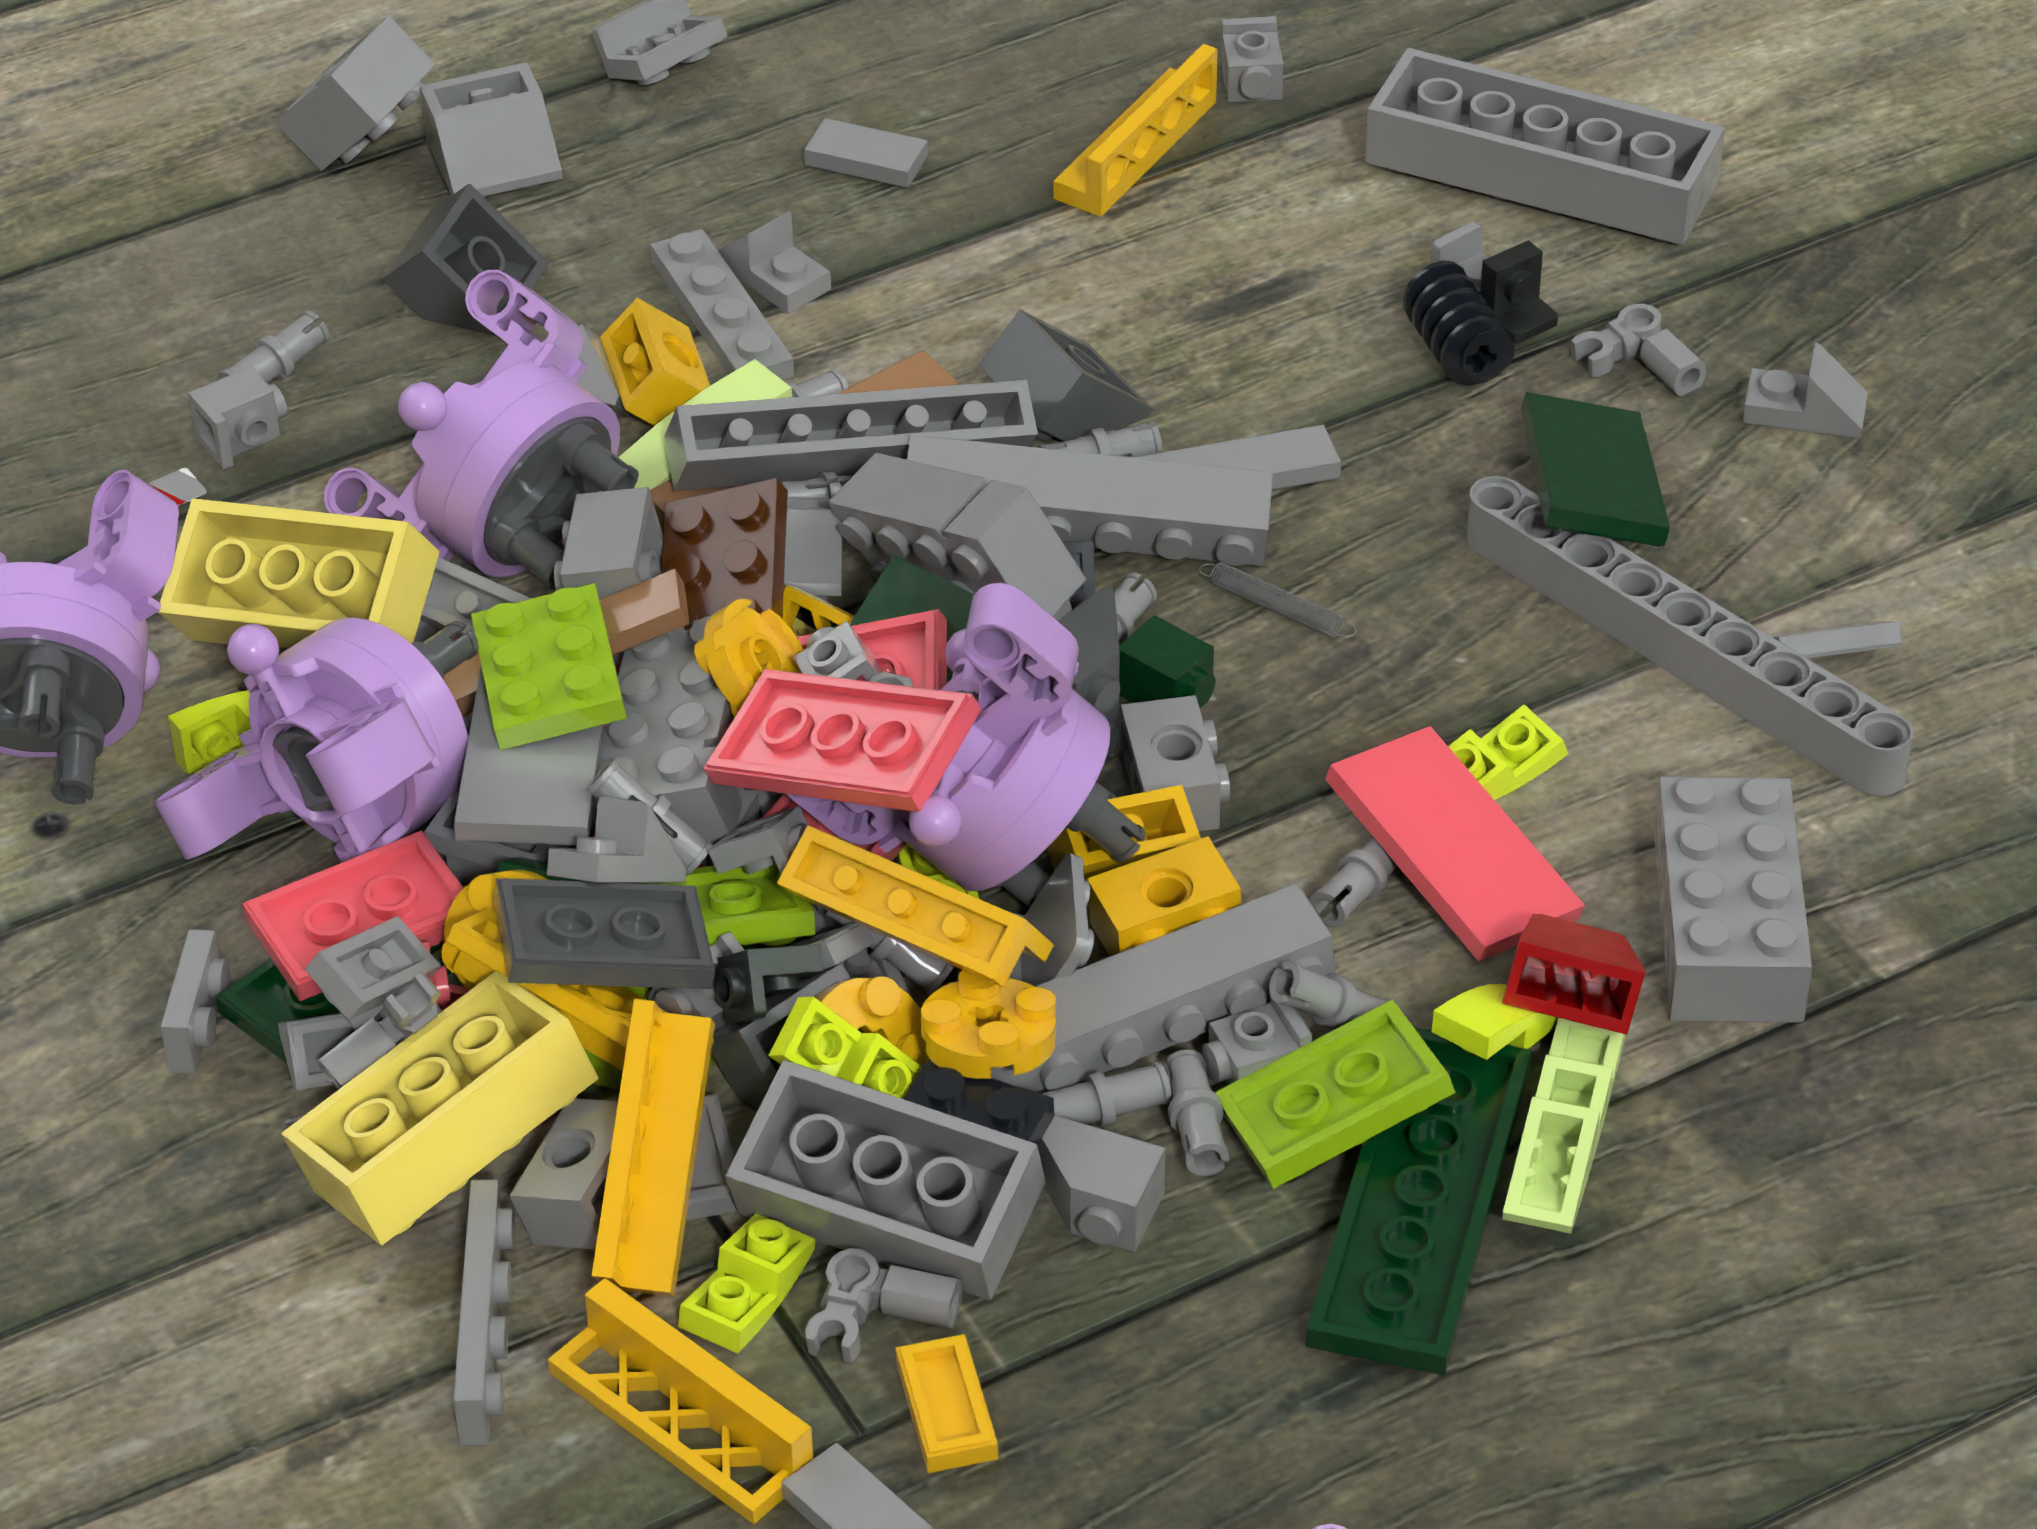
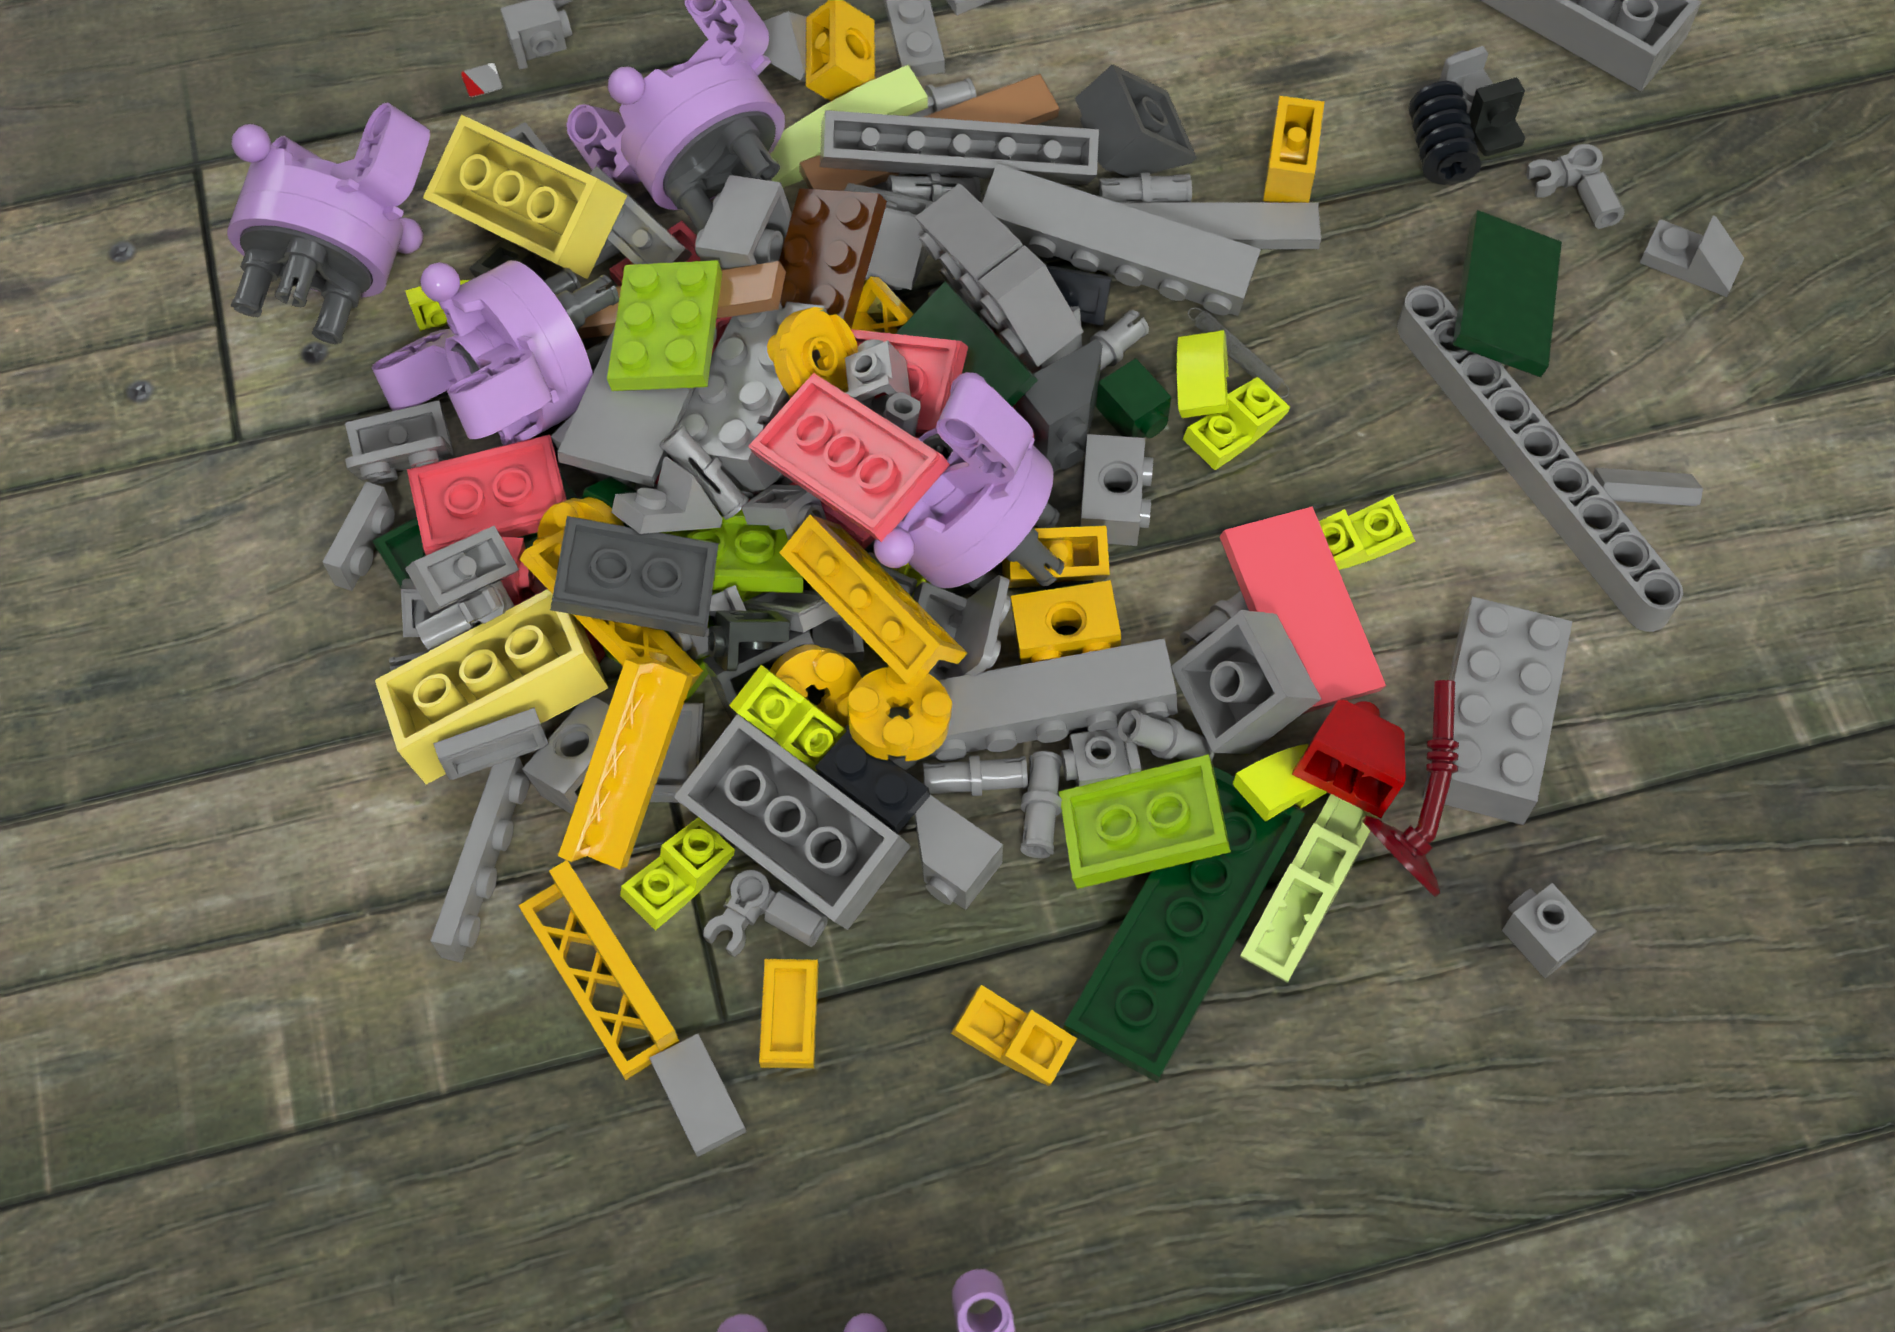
camera: 15 degrees right, 20 degrees up
none -> light grey bracket [344,400,455,485]
none -> light grey tile [433,708,548,780]
none -> yellow slope [951,985,1077,1086]
none -> light grey brick [1171,610,1321,754]
none -> neon yellow slope [1177,330,1229,418]
none -> neon yellow slope [1183,377,1290,470]
none -> yellow brick [1263,96,1324,203]
none -> dark red dish [1361,680,1459,897]
none -> light grey brick [1502,883,1597,979]

